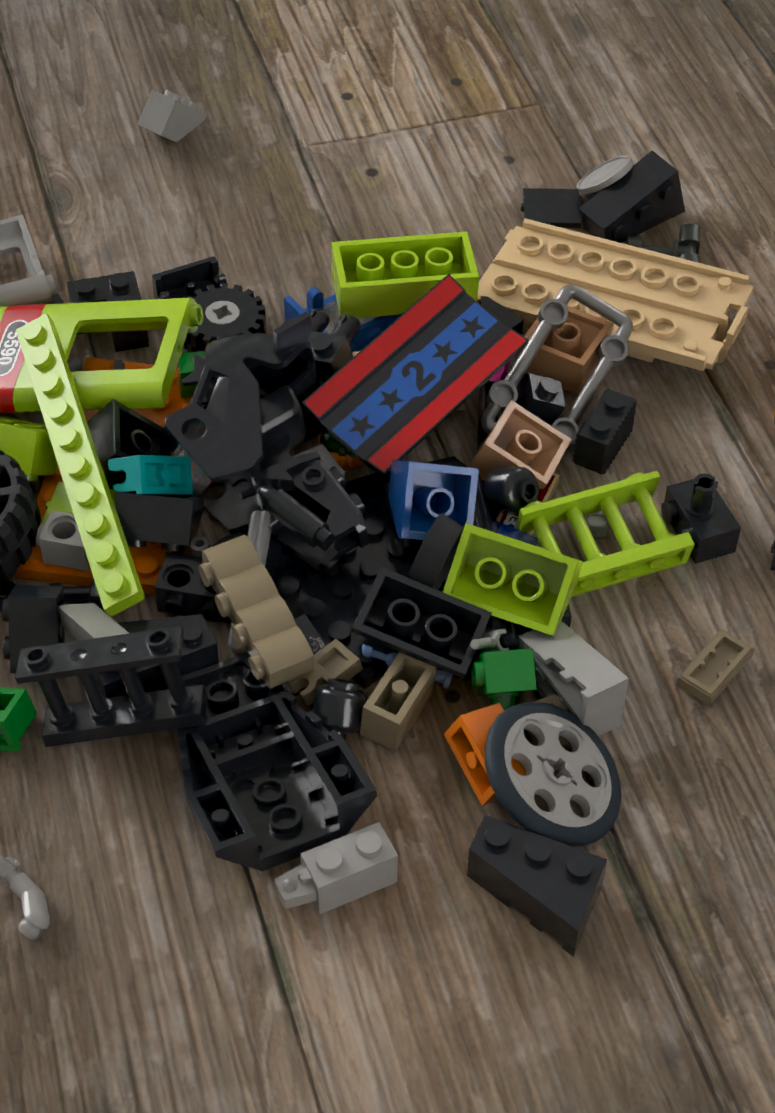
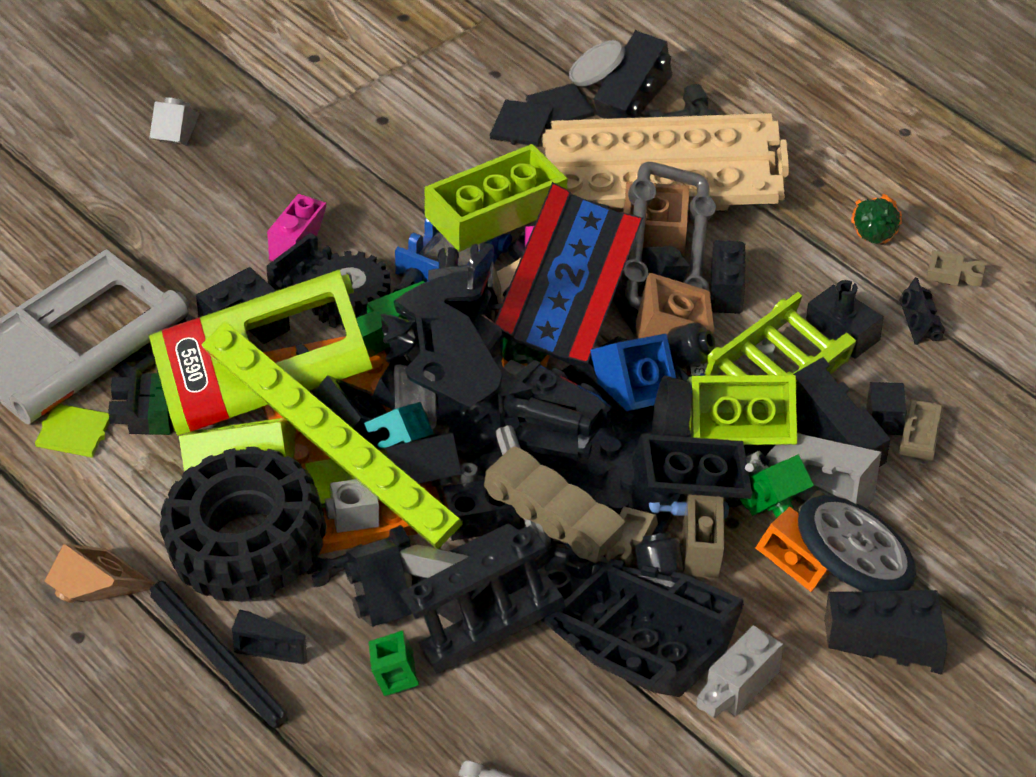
camera: 25 degrees left, 5 degrees down
none -> dark pink slope [267,193,326,261]
none -> black piece [490,99,553,146]
none -> black wedge [793,357,890,467]
none -> black brick [866,382,907,436]

